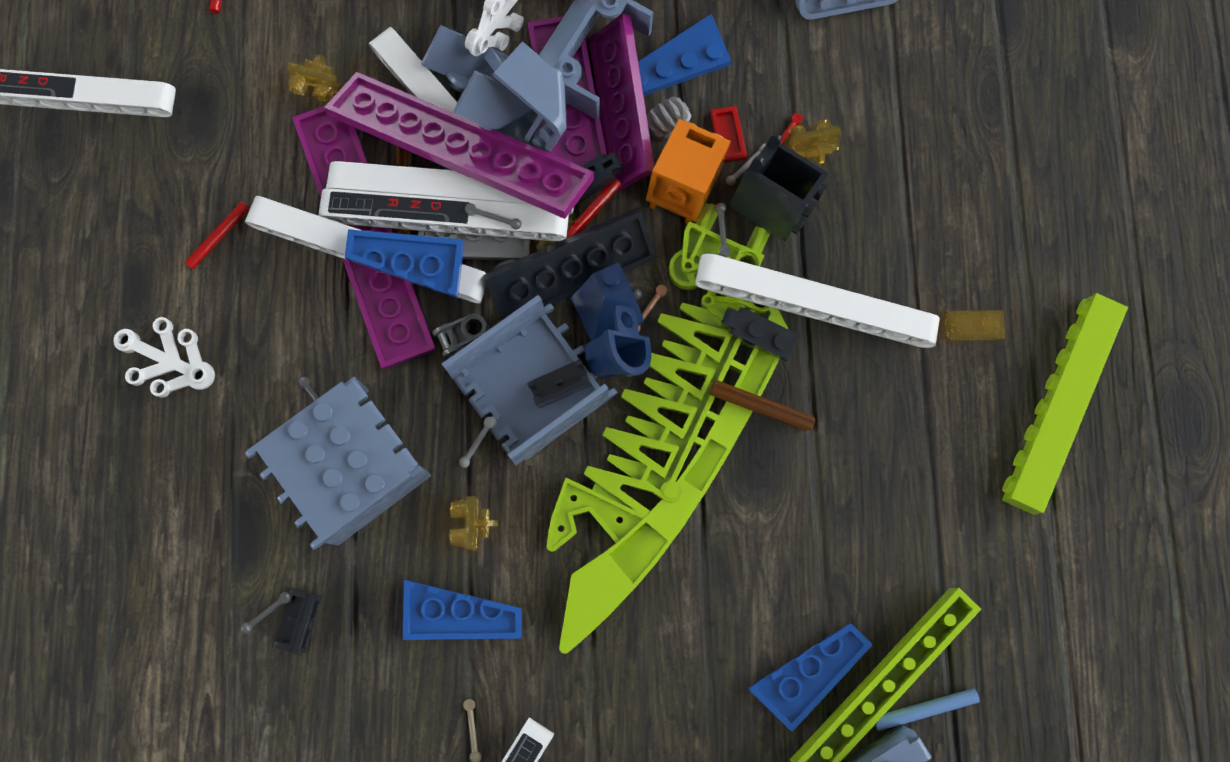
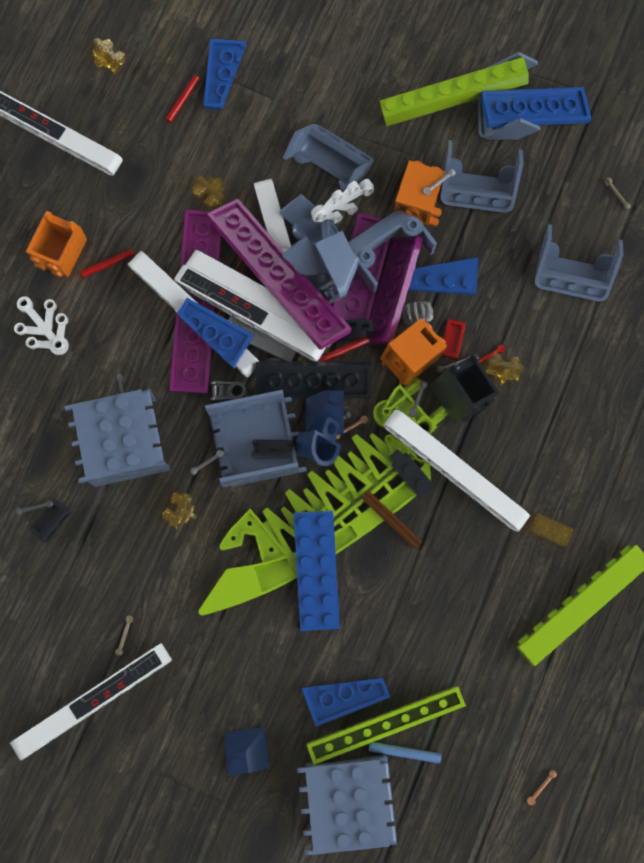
camera: 25 degrees right, 0 degrees up
blue wing [403,580,522,640] -> none
dark grey hinge [465,203,522,230] -> none
none -> orange container [26,211,87,278]
none -> blue plate [294,510,340,631]
none -> nougat hinge [527,770,557,805]

